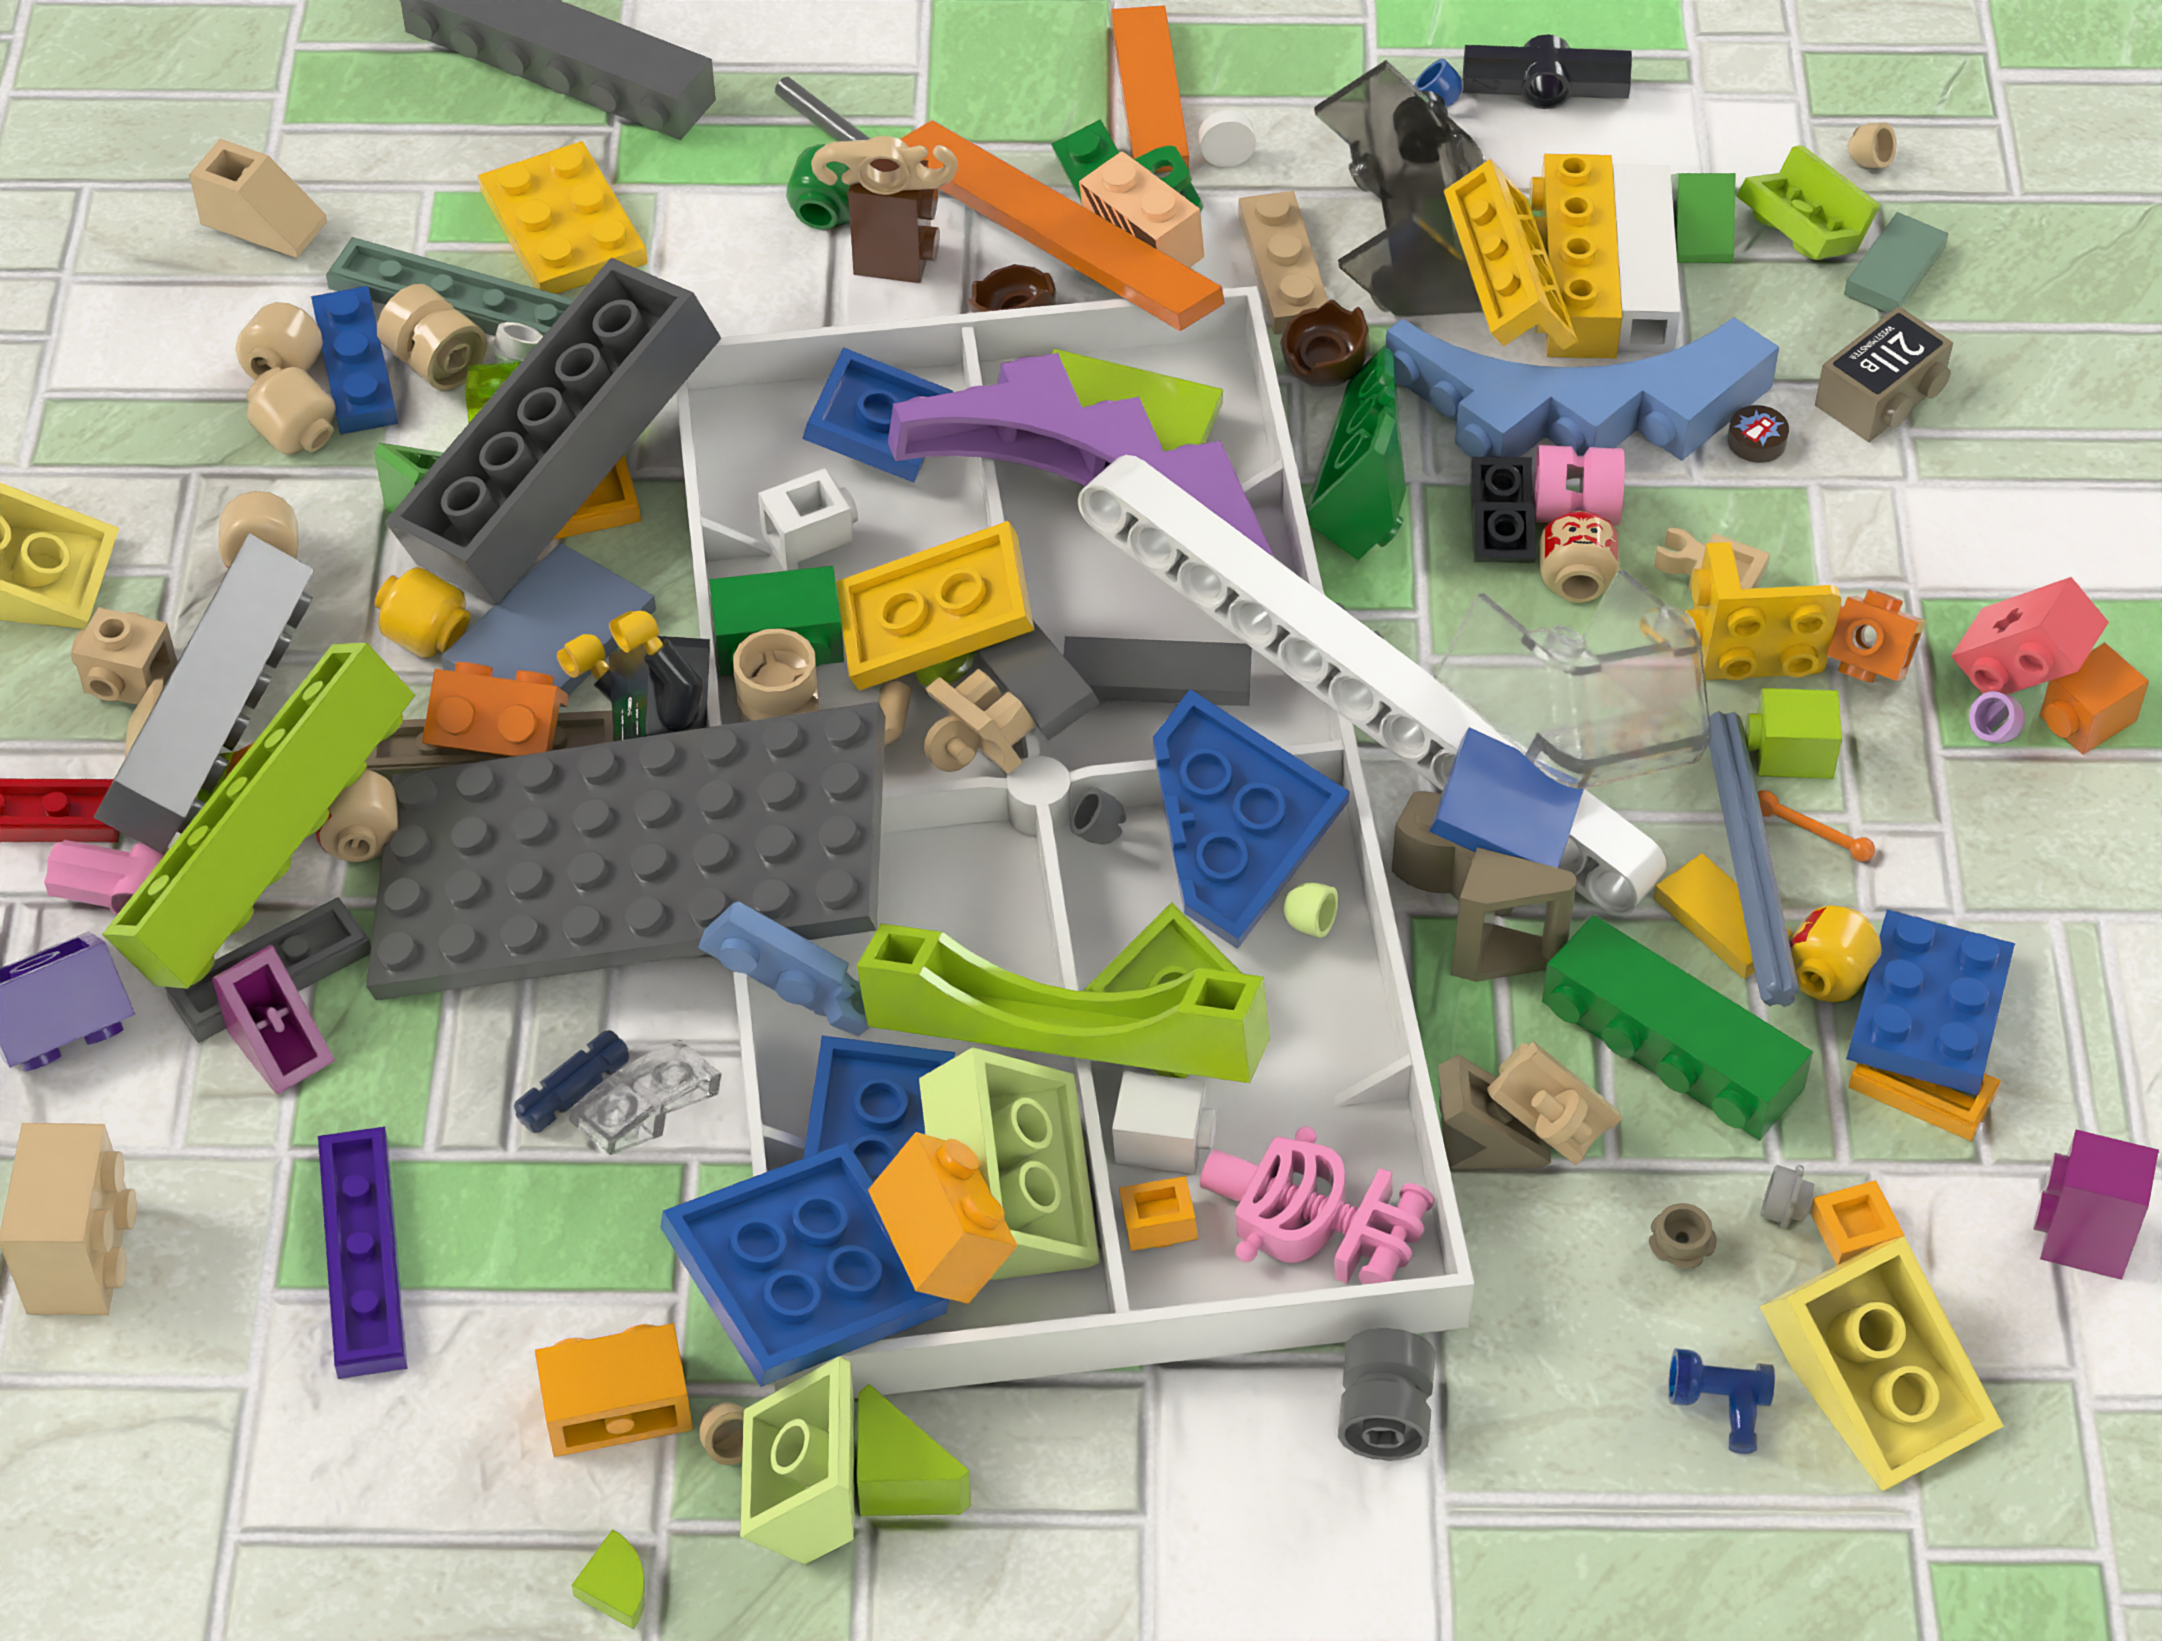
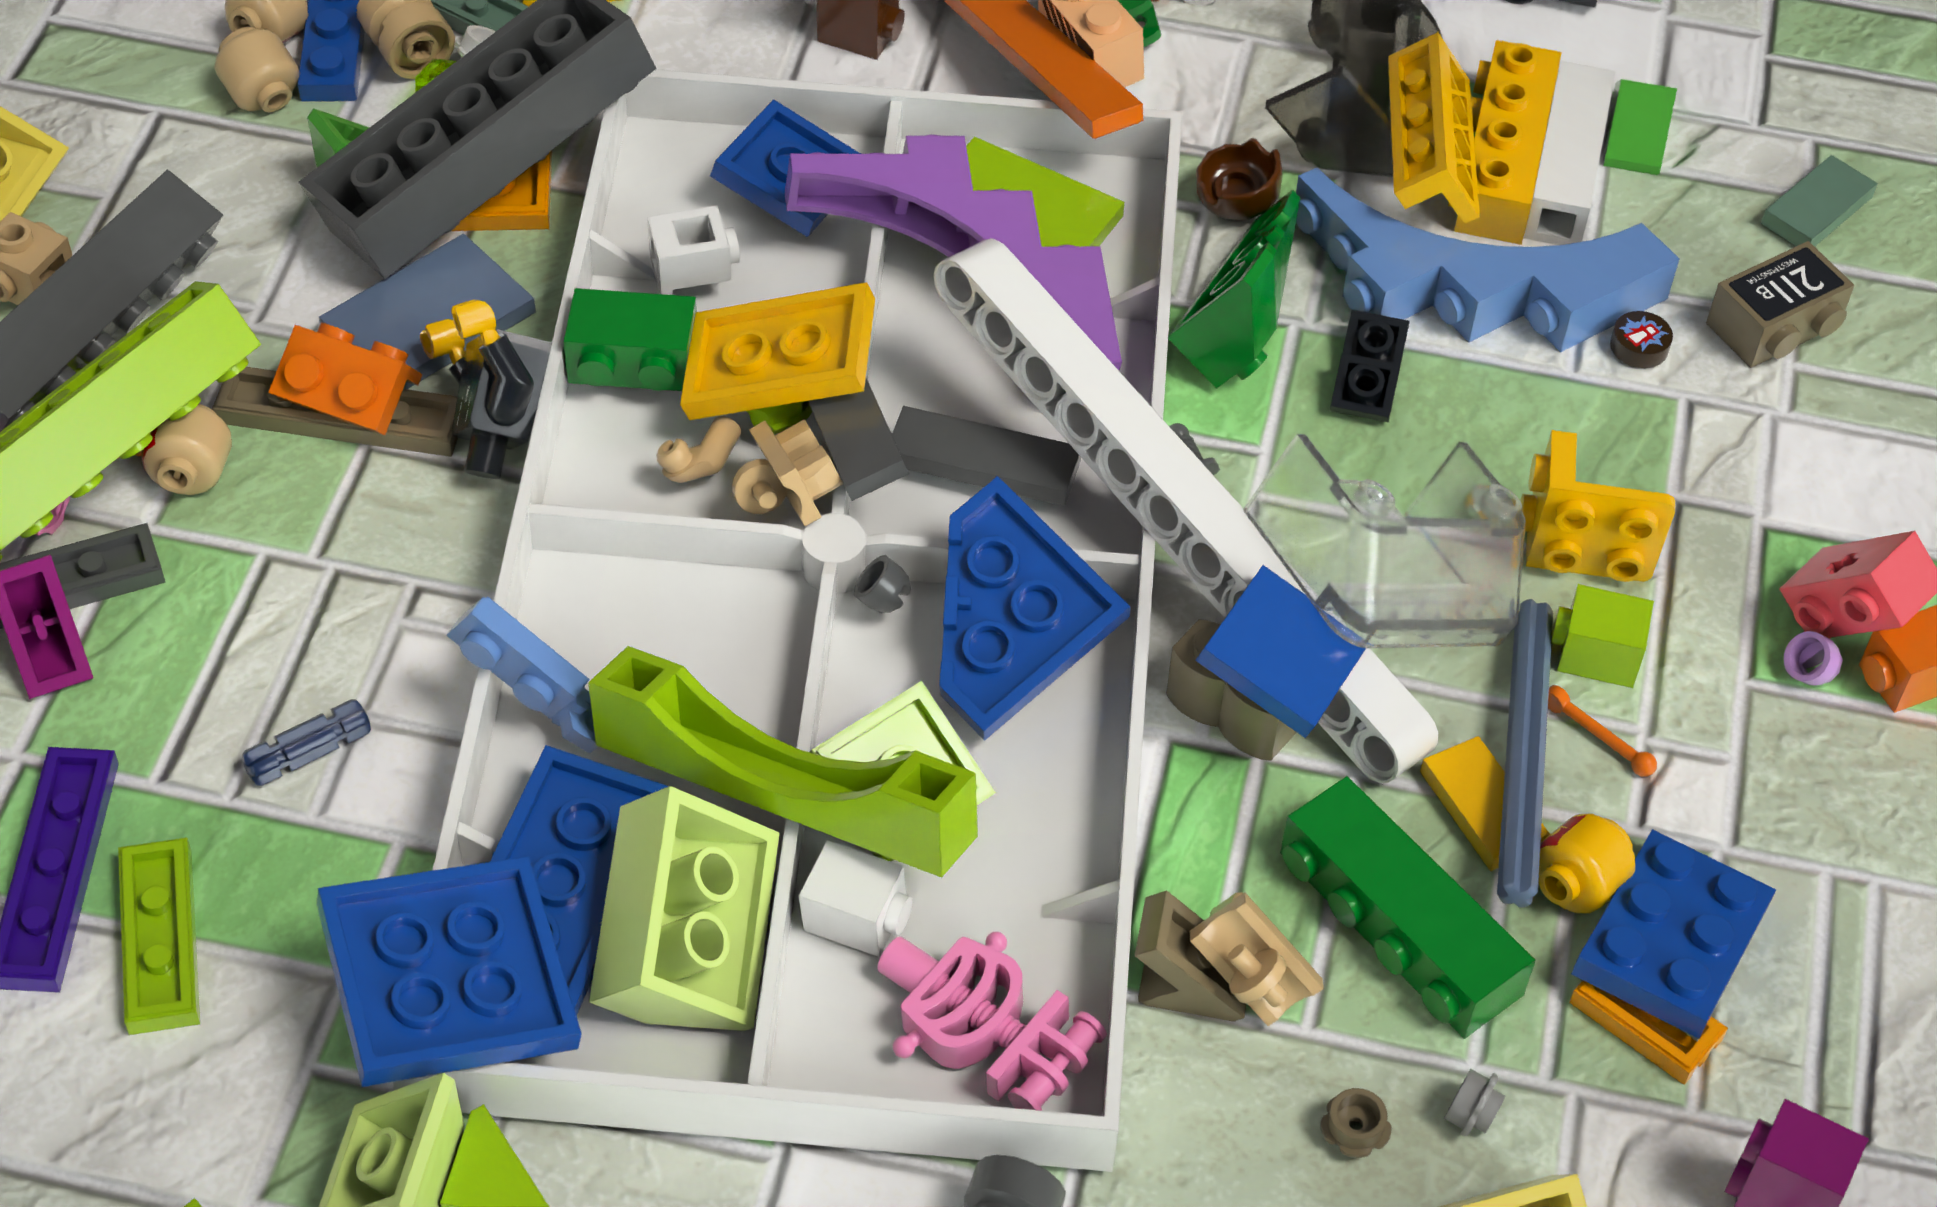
camera: 10 degrees right, 0 degrees up
tan head [219,491,298,568] -> none
dark grey plate [366,702,886,1000] -> none
yellow head [374,567,471,658] -> none
light orange brick [535,1323,693,1457] -> none
clear slope [569,1040,722,1155] -> none
tan hinge [699,1402,745,1465] -> none
tan wheel [733,629,819,723] -> none
light orange brick [868,1132,1018,1304] -> none
reddish brown hair [967,264,1056,313] -> none
light orange plate [1119,1176,1198,1251] -> none
tan plate [1238,191,1328,334] -> none
yellowish green hinge [1283,882,1338,938] -> none
dark tan tile [1451,847,1577,982] -> none
bright pink wheel [1533,445,1625,526] -> none
tan head [1540,511,1620,603] -> none
tan plate [1654,528,1770,591] -> none
lime bracket [1736,145,1880,260] -> none
light orange plate [1810,1180,1905,1265] -> none
orange brick [1826,589,1926,683] -> none
tan hinge [1847,123,1897,168] -> none
none -> lime tile [118,838,200,1035]

